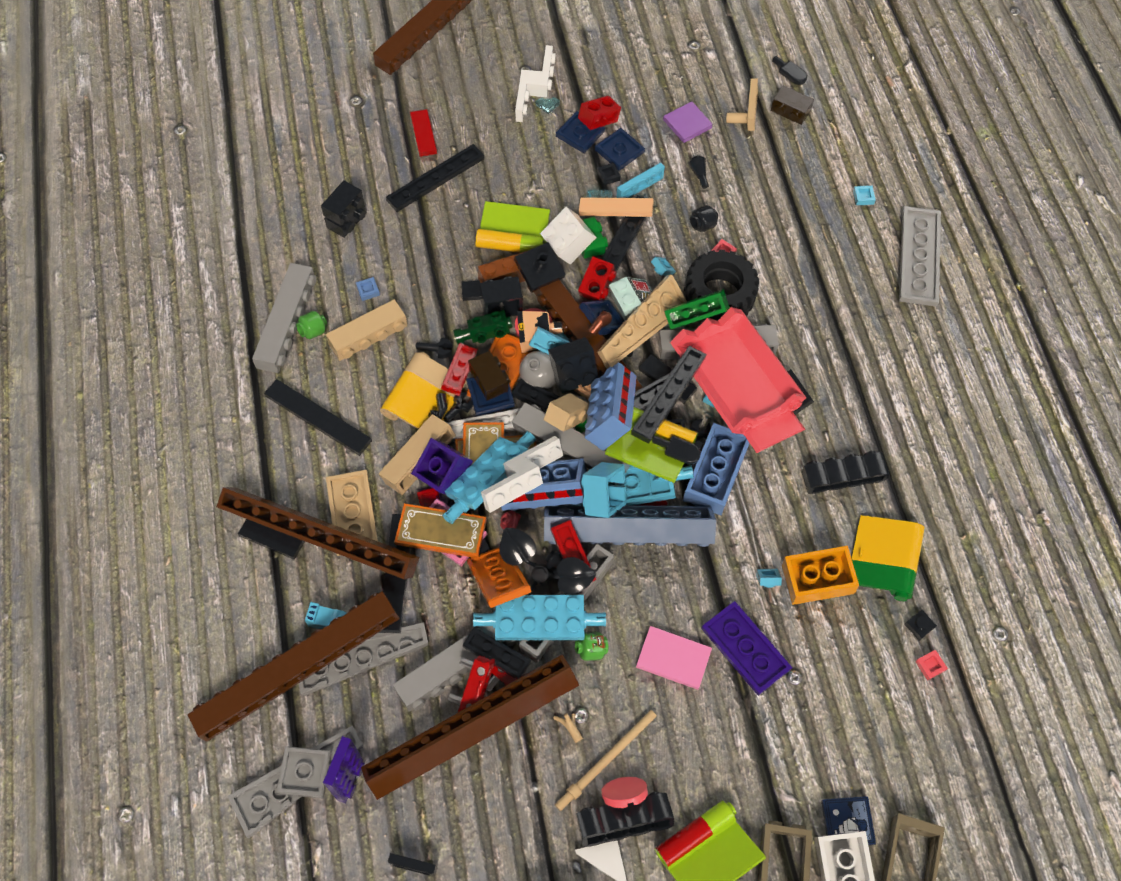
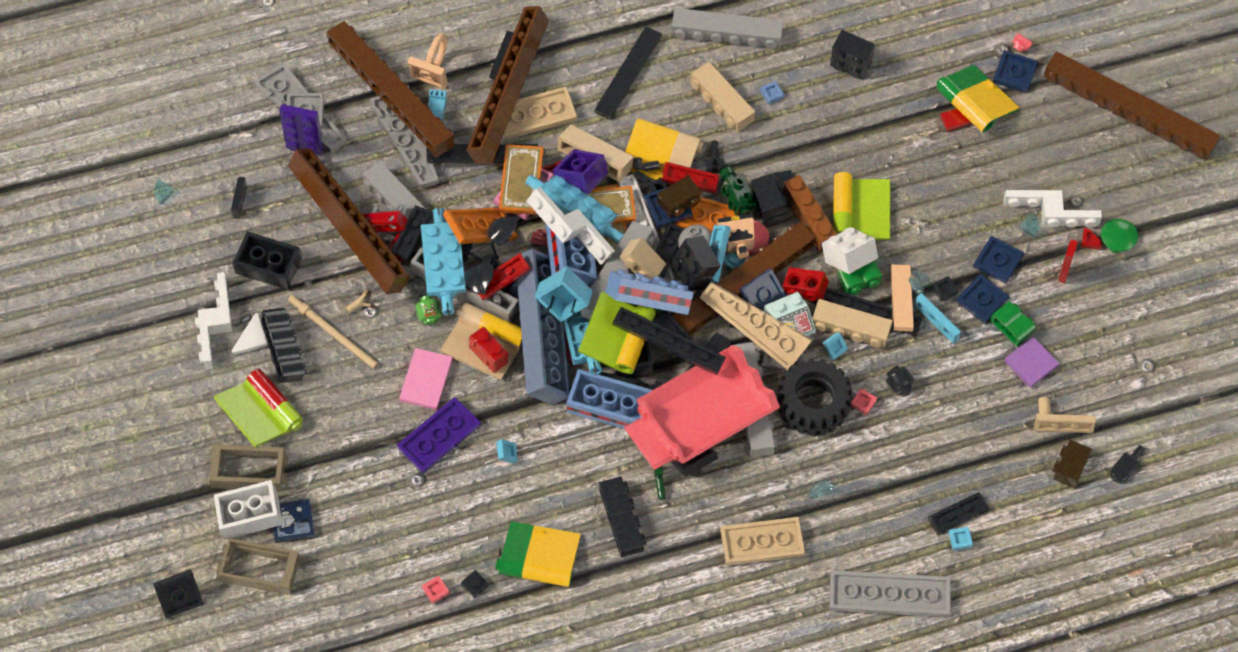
camera: 85 degrees right, 0 degrees up
bright green head [296,311,327,339] -> none
black tile [386,144,484,212] -> none
black tile [514,242,566,292] -> none
red brick [578,95,621,130] -> none
copper arm [588,311,612,336] -> none
coral tile [602,777,648,808] -> none
black piece [652,435,701,464] -> none
green brick [664,289,730,329] -> none
black cone [688,155,709,189] -> none
light orange brick [782,546,859,605] -> none
none -> black brick [233,231,302,290]
none -> light nougat tile [408,33,448,89]
none -> tan door [440,303,523,380]
none -> red brick [469,327,509,373]
none -> dark green bar [653,466,666,500]
none -> tan plate [720,517,805,566]
none -> clear light blue tile [808,481,835,499]
none -> tan brick [812,299,893,348]
none -> black tile [928,492,989,535]
none -> yellow door [936,65,1020,133]
none -> green brick [991,301,1036,346]
none -> dark blue tile [992,50,1039,93]
none -> coral plate [1012,33,1033,53]
none -> red tile [1058,239,1078,284]
none -> red tile [1081,228,1101,250]
none -> green dish [1100,218,1138,254]

